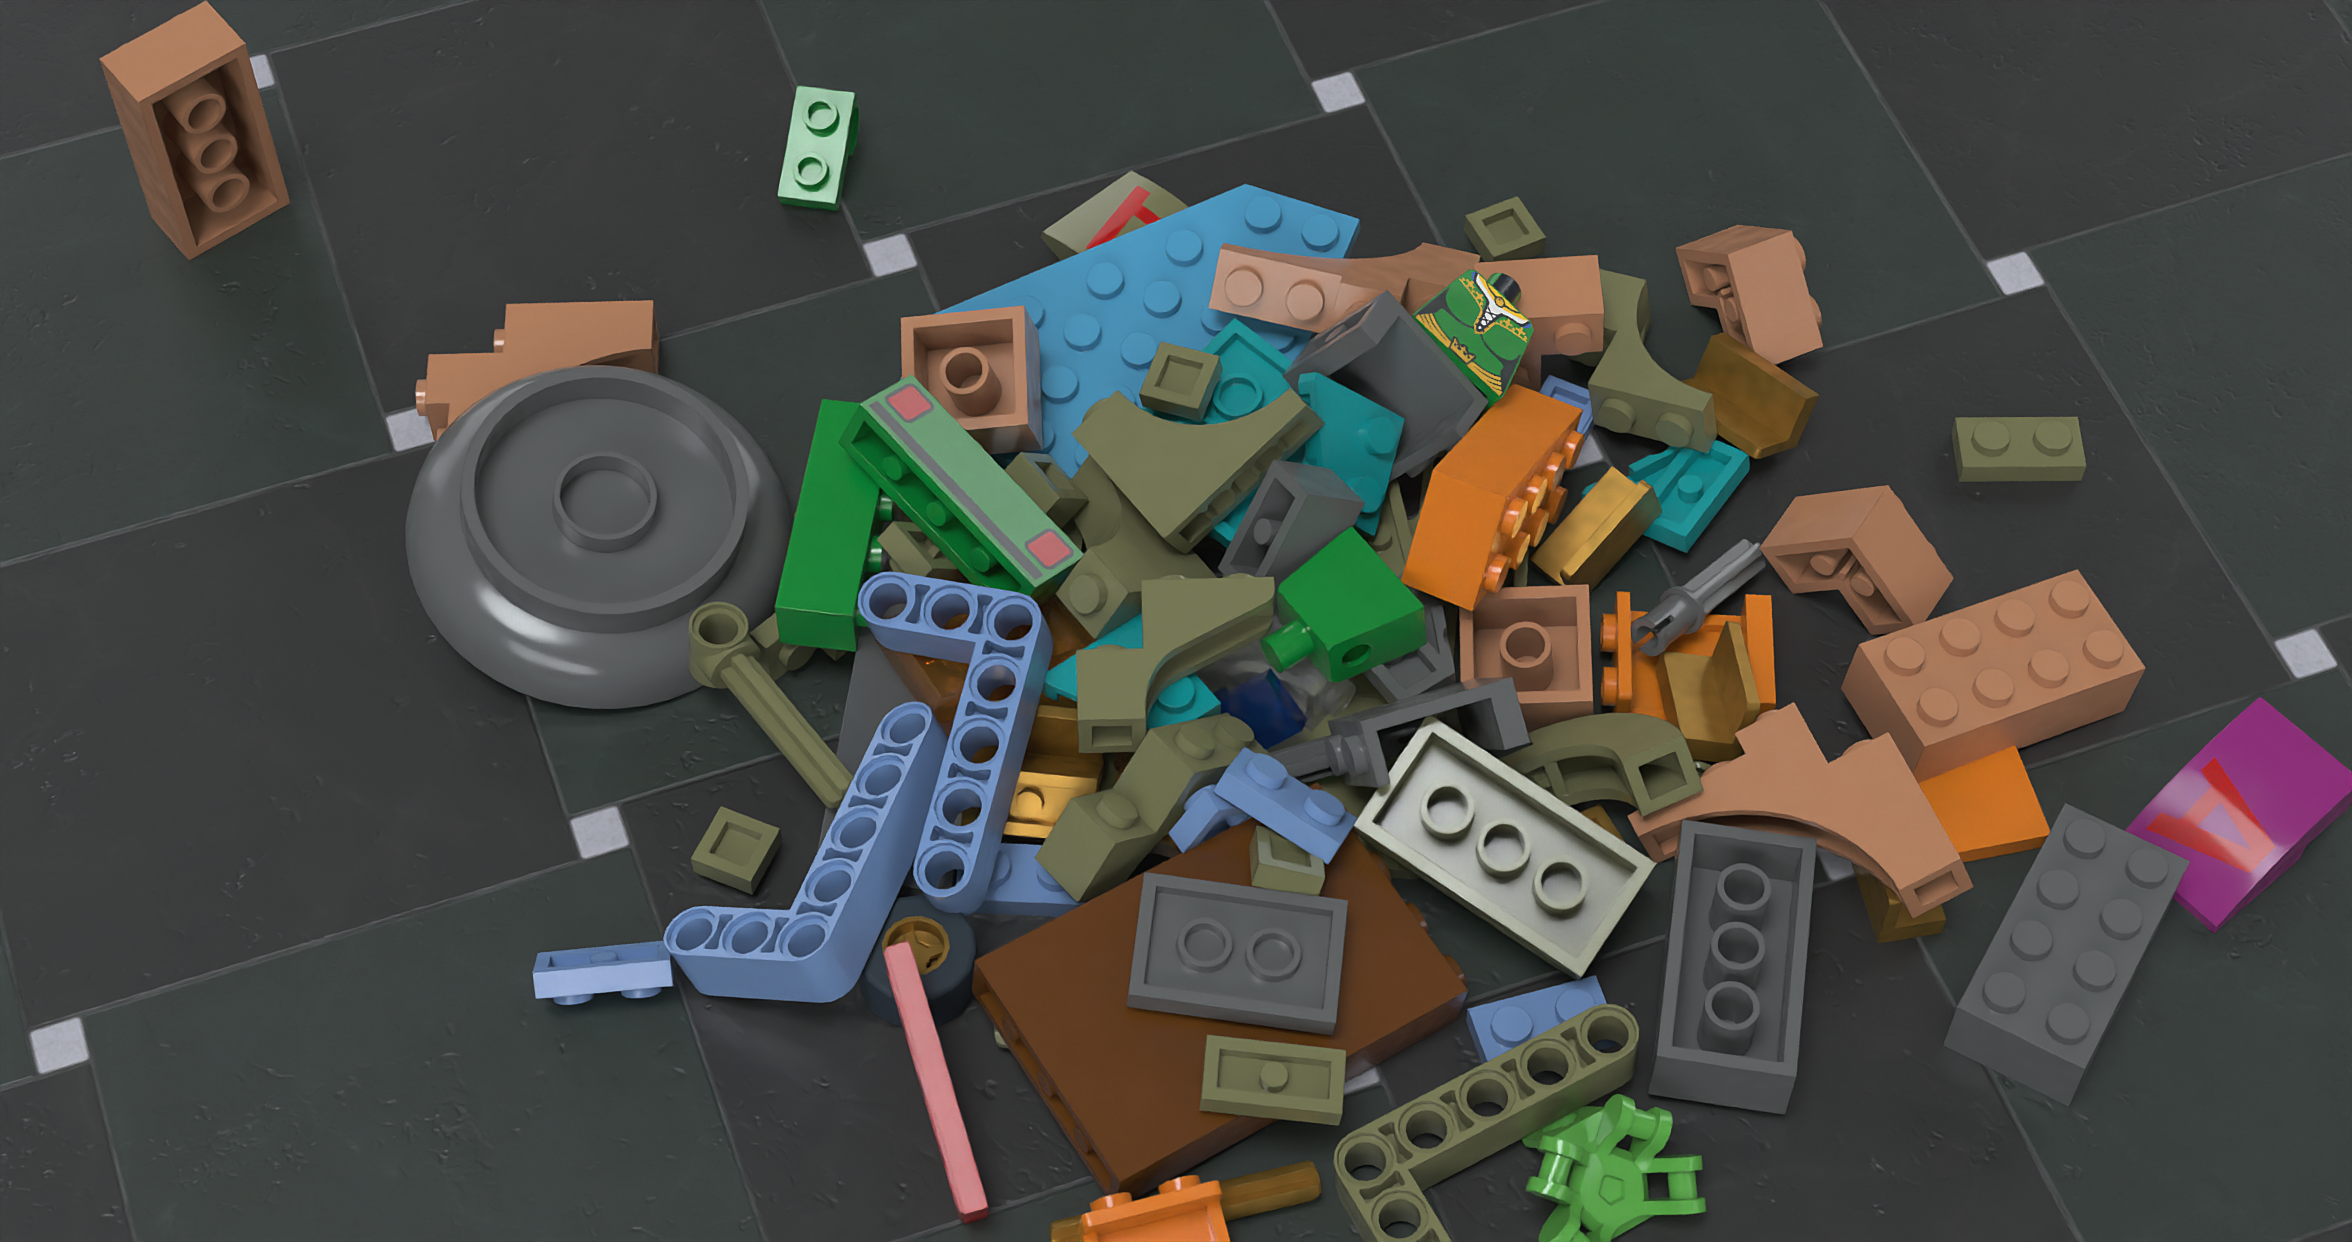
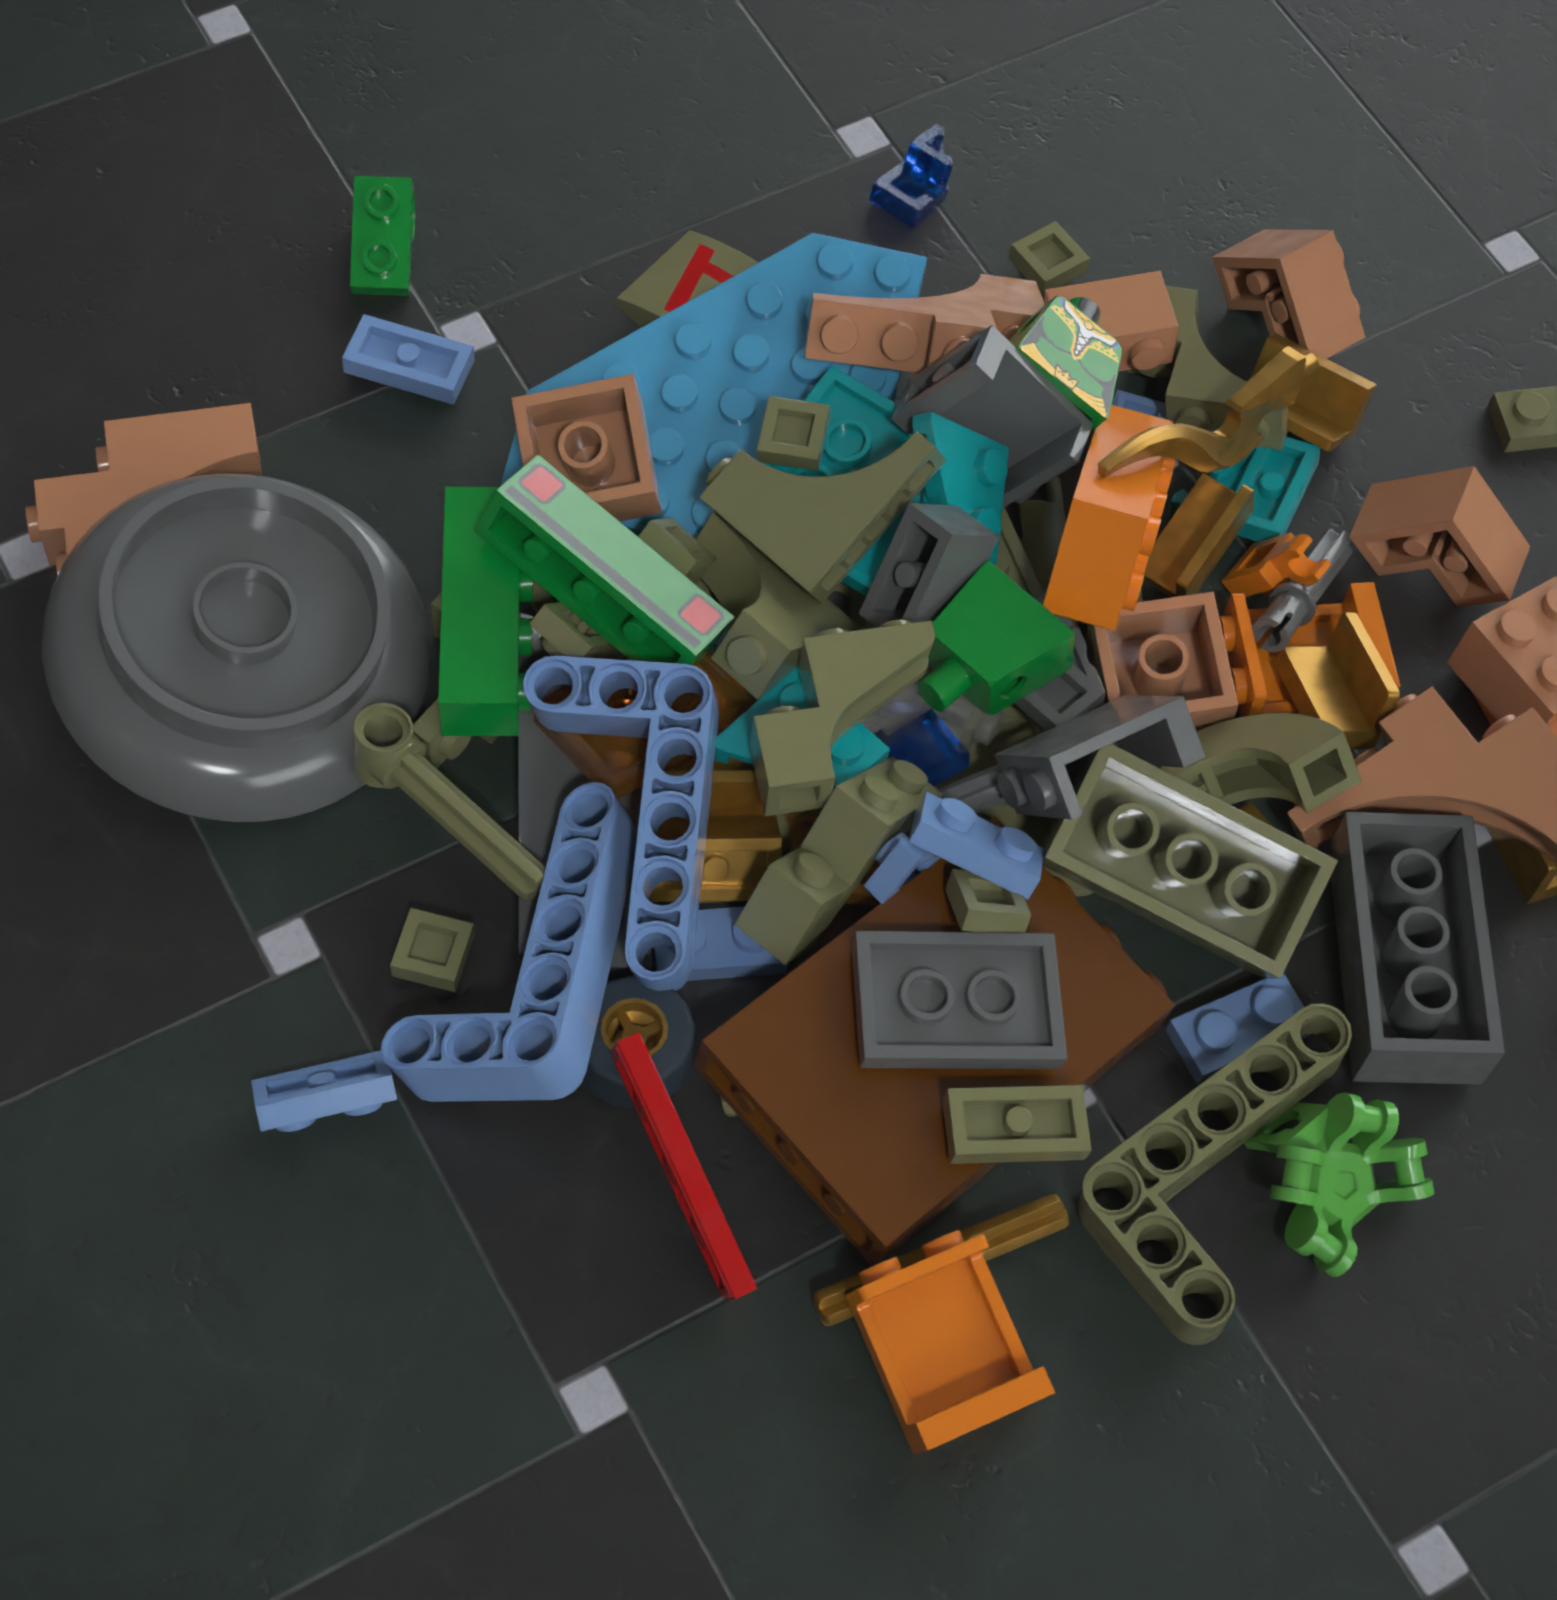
camera: 15 degrees left, 5 degrees up
none -> medium blue plate [342,314,475,405]
none -> clear blue slope [869,124,953,228]
none -> pearl gold piece [1097,346,1320,477]
none -> orange plate [1221,532,1331,597]

